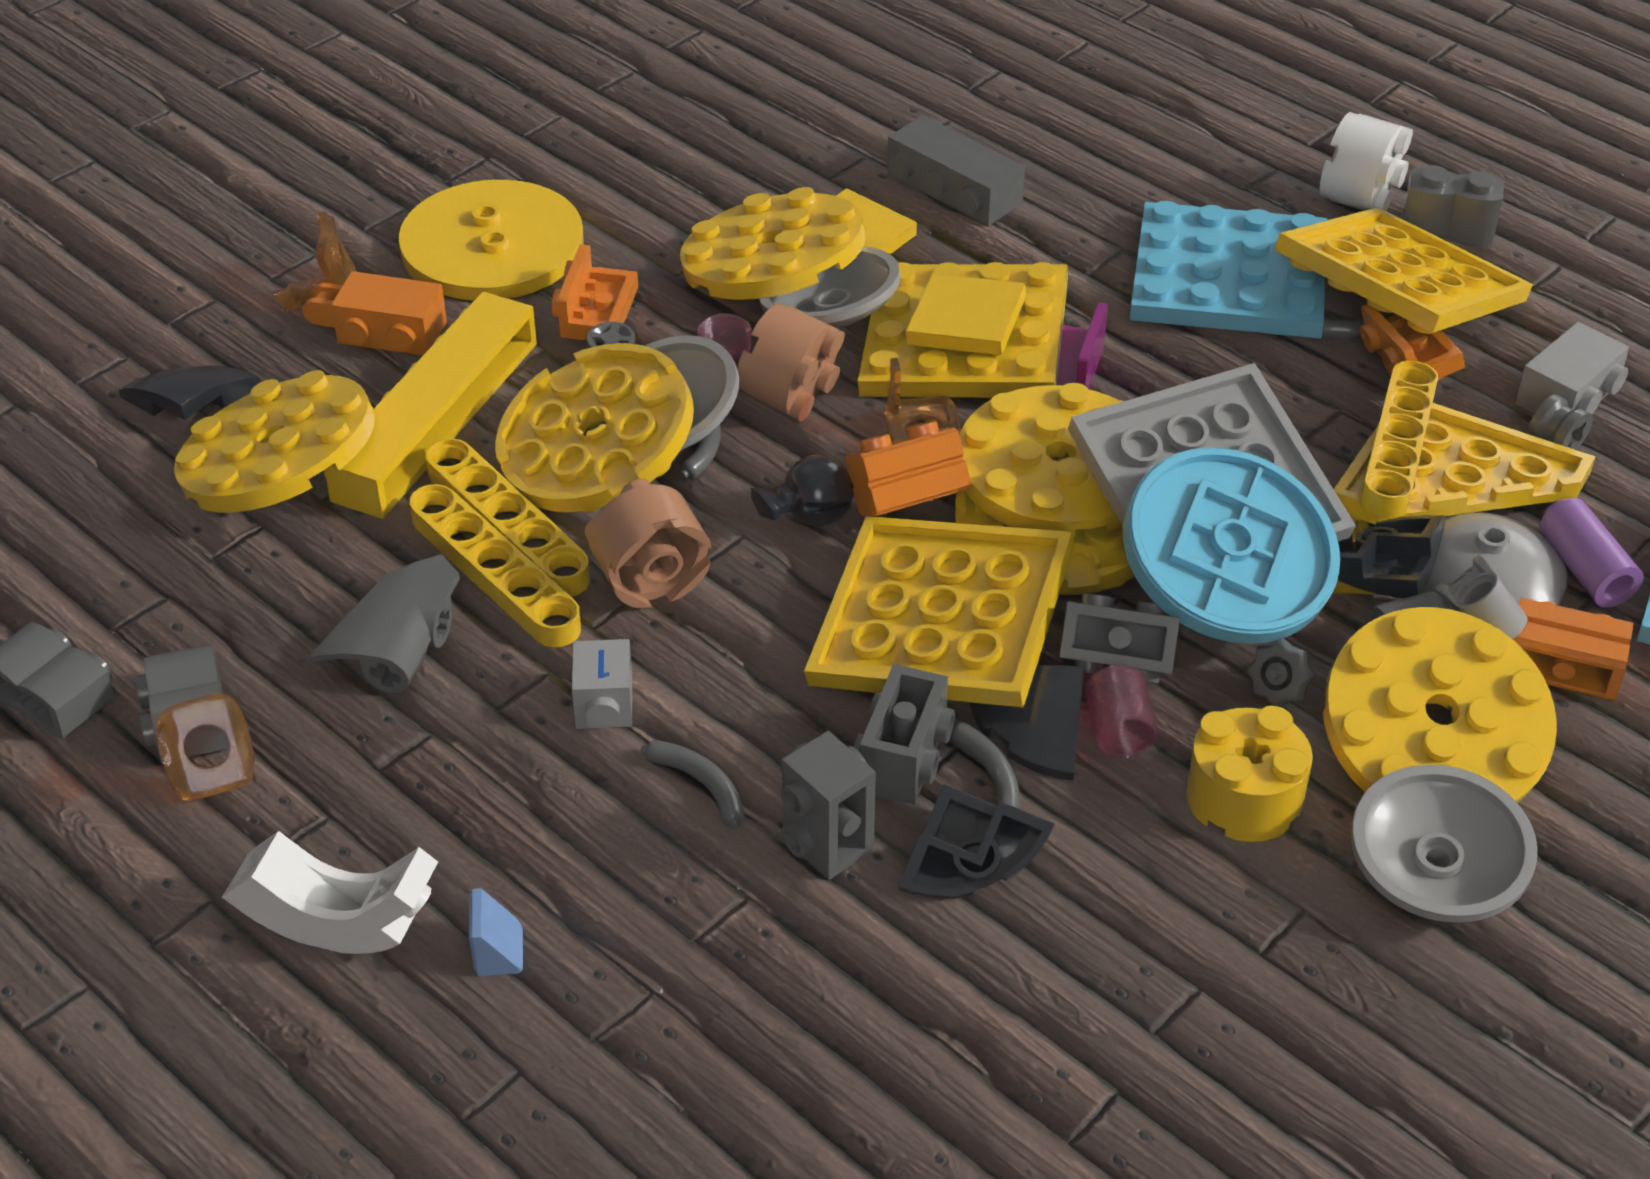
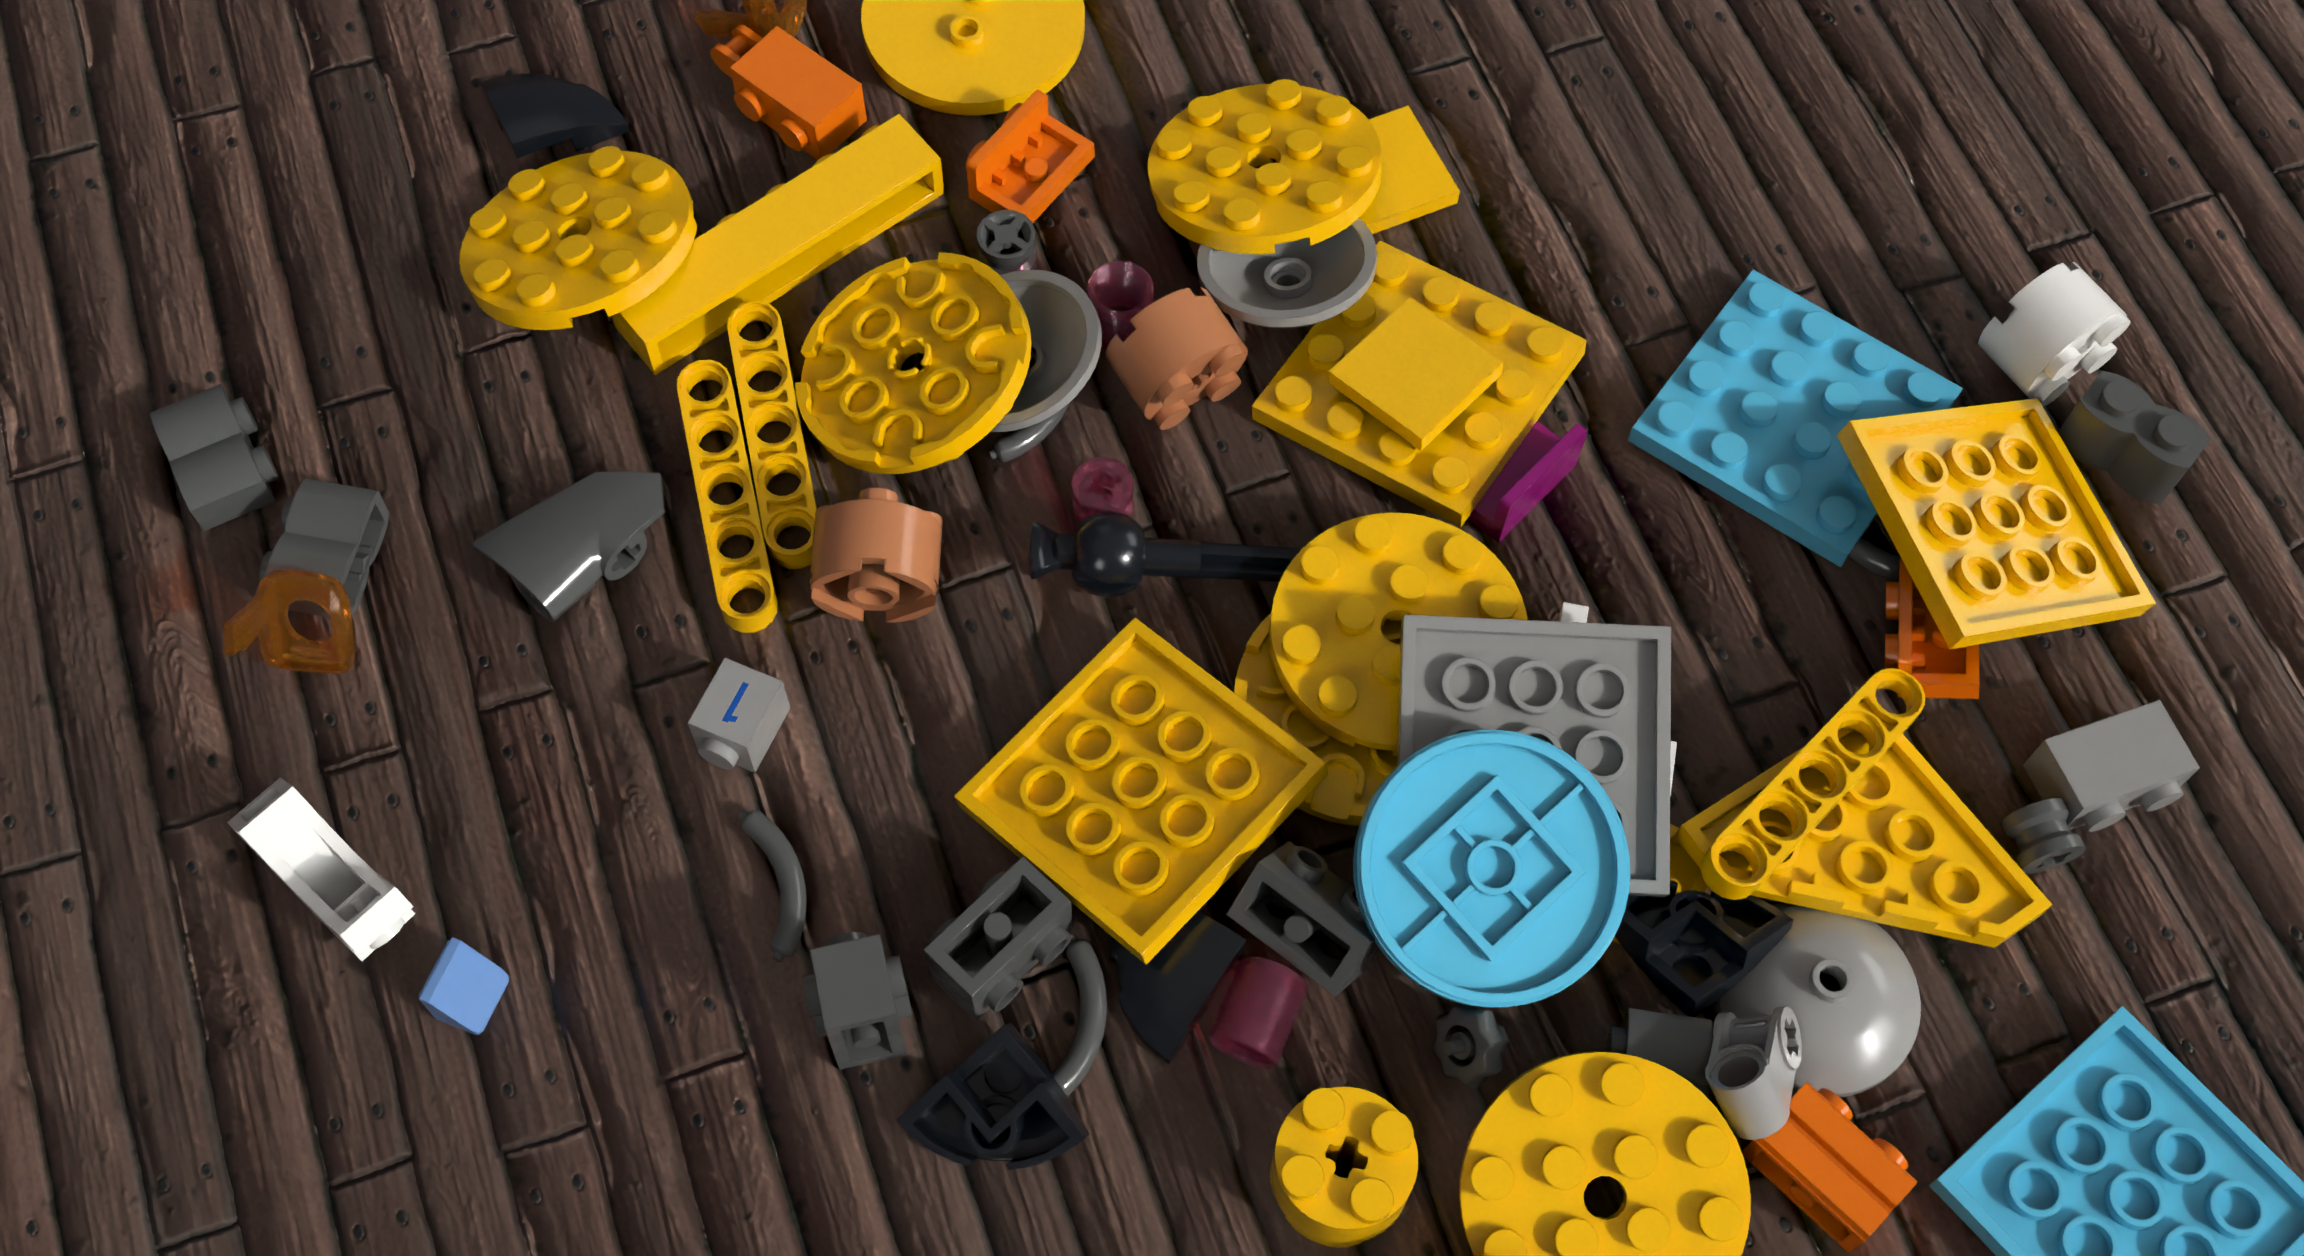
camera: 25 degrees right, 20 degrees up
orange brick [845,421,972,516] -> none
clear orange piece [883,358,961,442] -> none
dark grey brick [887,115,1025,226] -> none
medium lavender brick [1539,498,1643,608] -> none
none -> clear pink wheel [1071,457,1134,523]

